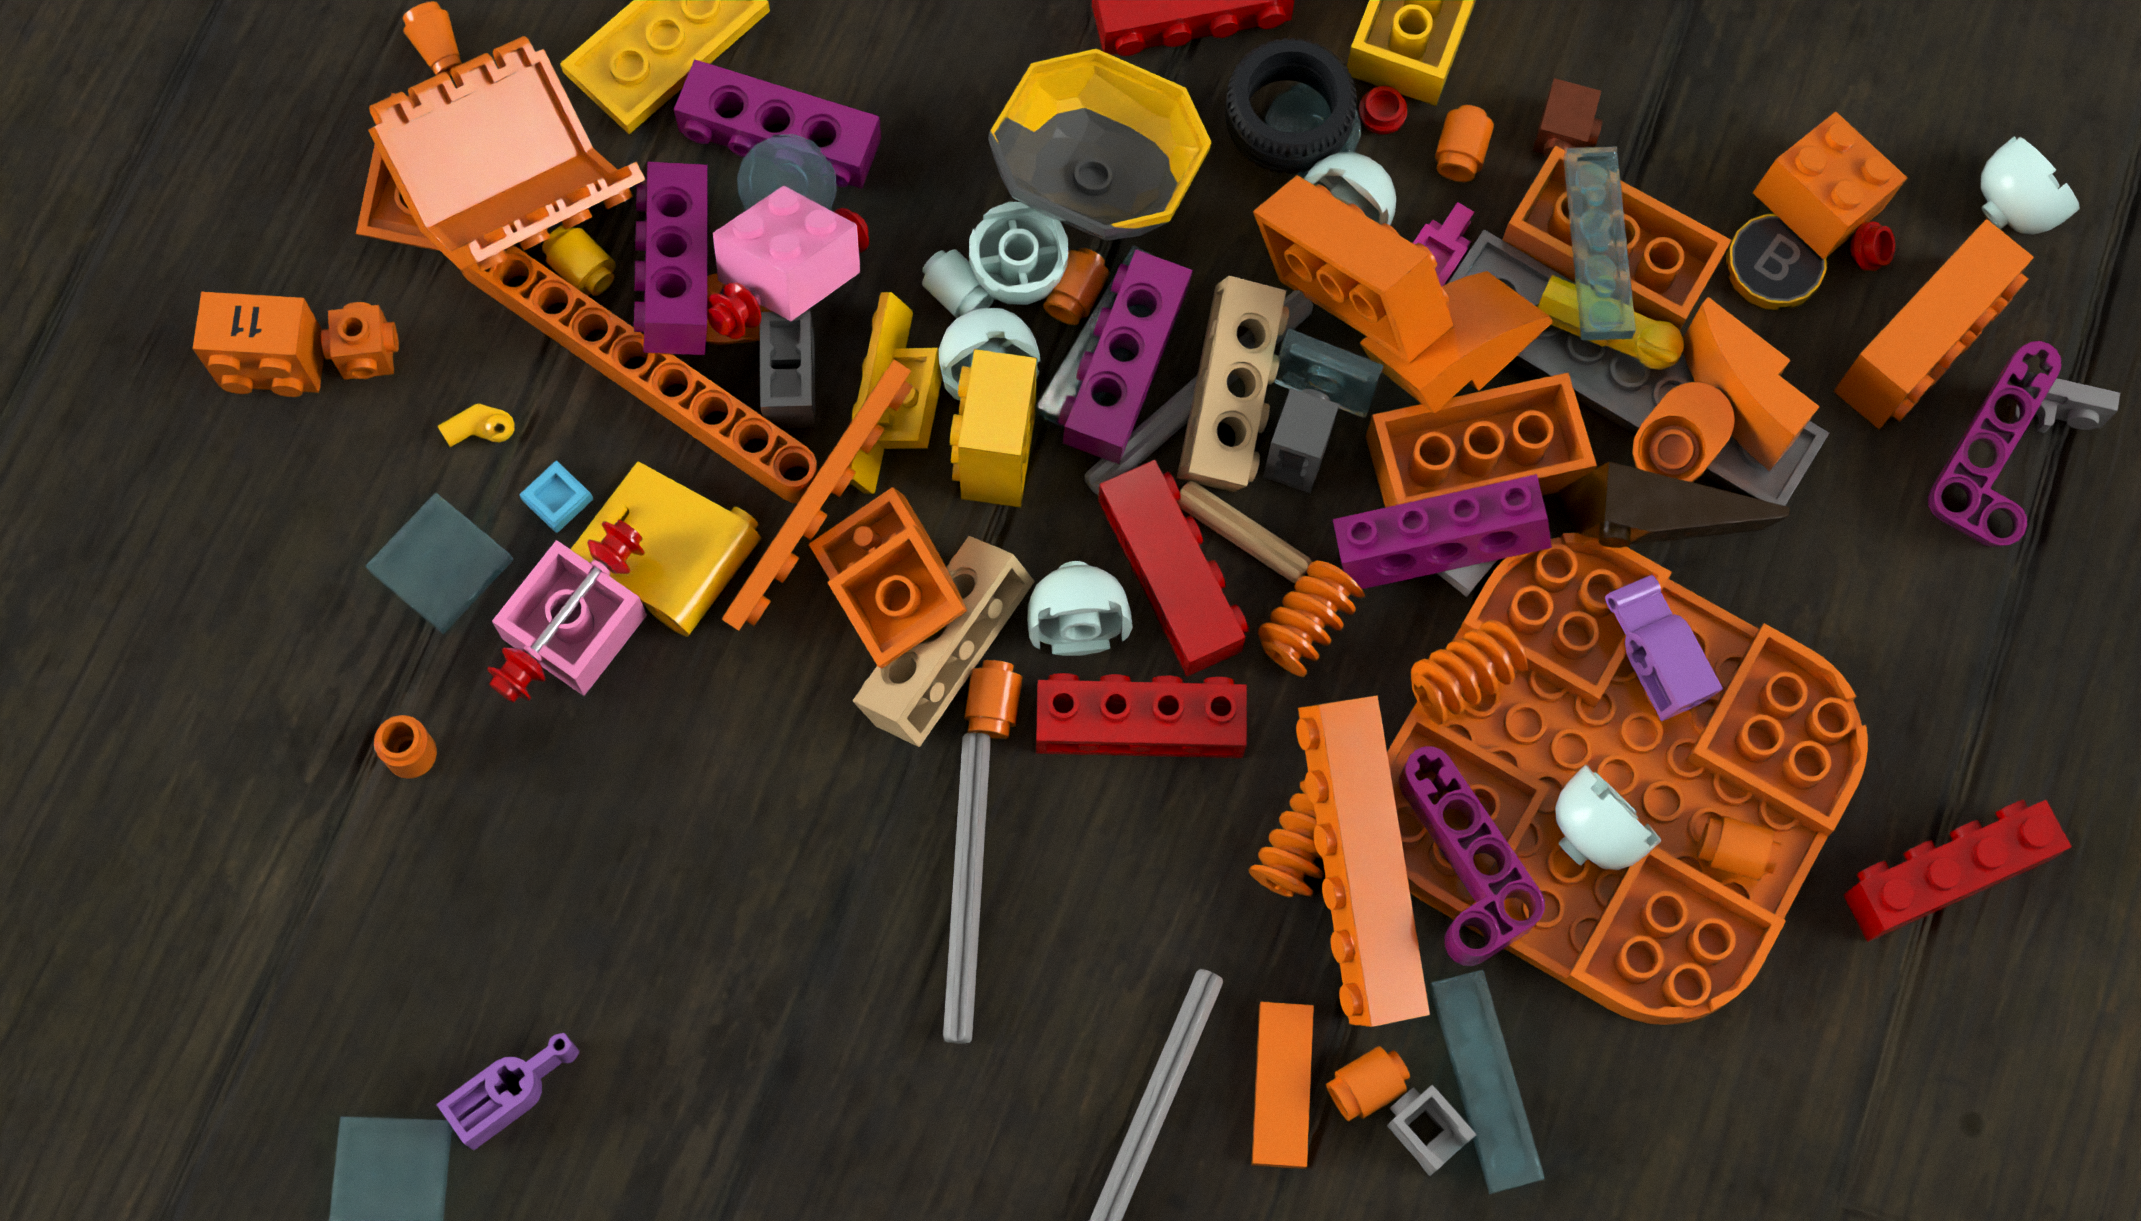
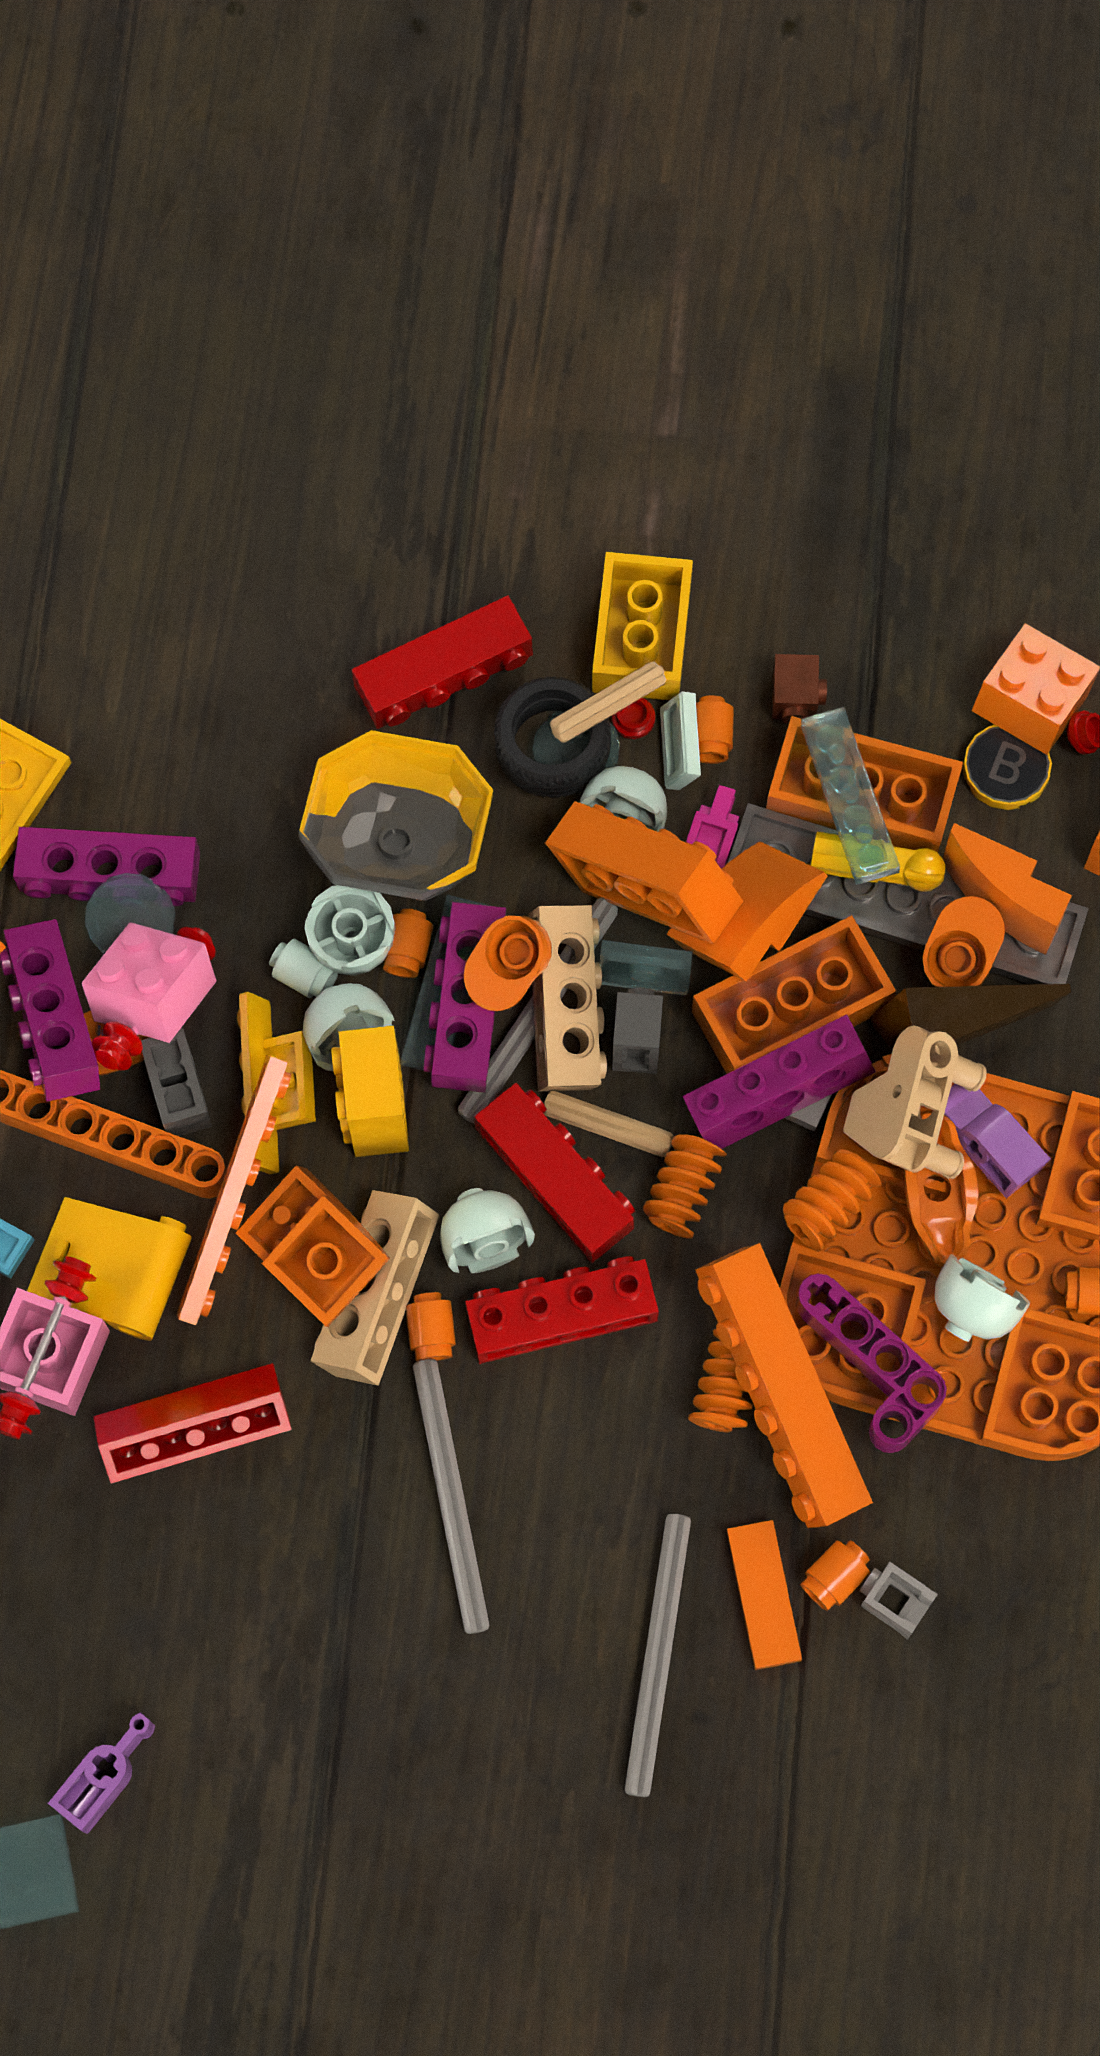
camera: 10 degrees left, 0 degrees up
clear light blue plate [1429,970,1545,1194] -> none
none -> red brick [94,1363,292,1484]
none -> orange cap [464,915,552,1011]
none -> tan axle [550,662,666,743]
none -> light aqua tile [660,691,701,790]
none -> tan piece [843,1025,987,1179]
none -> orange piece [903,1111,978,1268]

